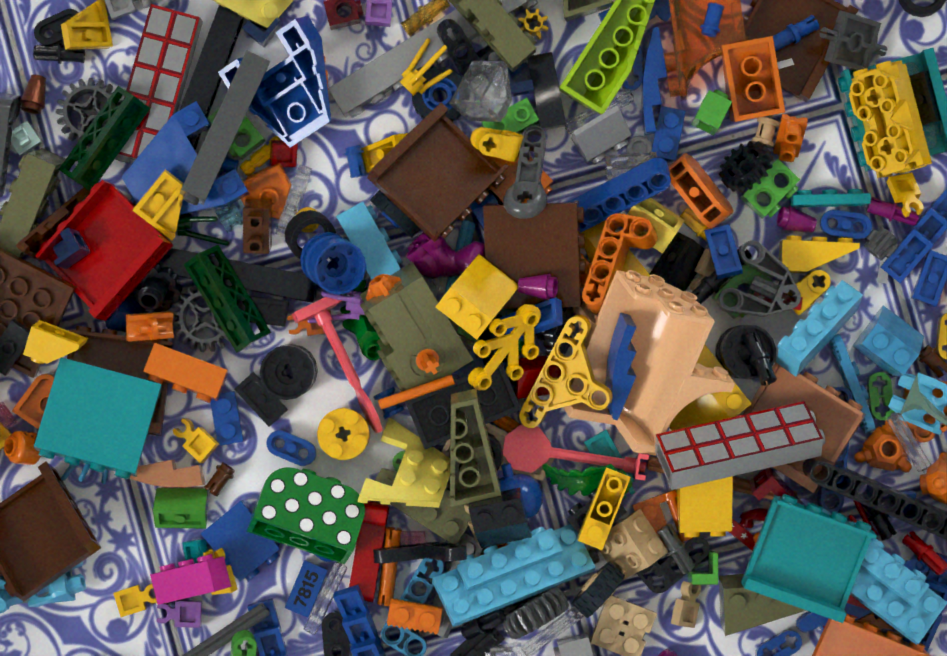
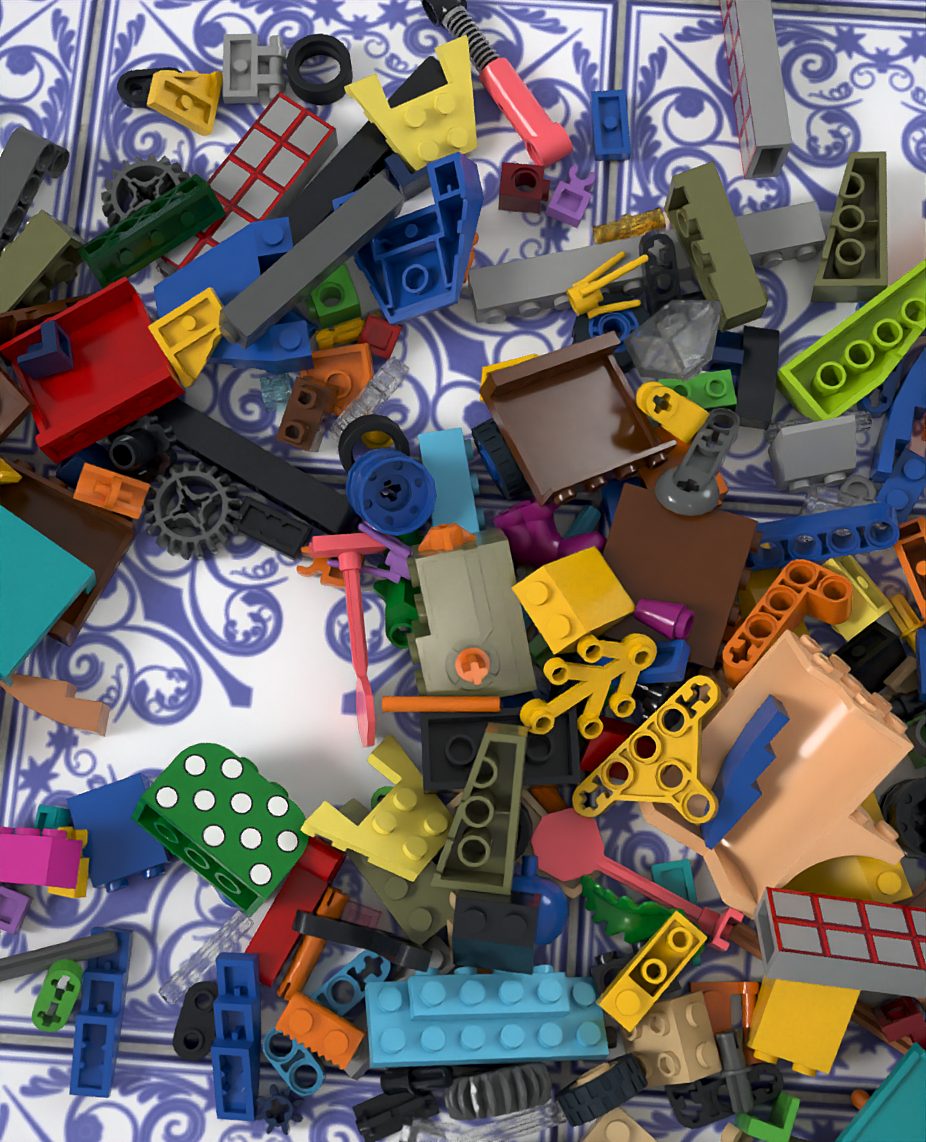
camera: 15 degrees right, 10 degrees down
light aqua tile [11,120,43,157] -> none
copper cone [20,74,46,114] -> none
black axle [33,43,85,64] -> none
orange brick [143,343,228,403] -> none
bright green panel [153,488,208,529] -> none
yellow plate [172,418,219,463] -> none
dark green plant [176,213,229,246] -> none
dark green fence [184,245,271,353] -> none
reddish brown pin [204,462,235,497] -> none
blue plate [210,391,244,446] -> none
black plate [234,372,288,427] -> none
black wheel [260,344,318,400] -> none
blue plate [266,430,317,466] -> none
blue tile [285,560,329,618] -> none
yellow brick [317,408,370,460] -> none
blue pin [344,145,367,178] -> none
blue bush [373,387,405,419] -> none
yellow gear [518,8,549,40] -> none
red sticker [728,519,756,551] -> none
dark red arm [739,508,769,529] -> none

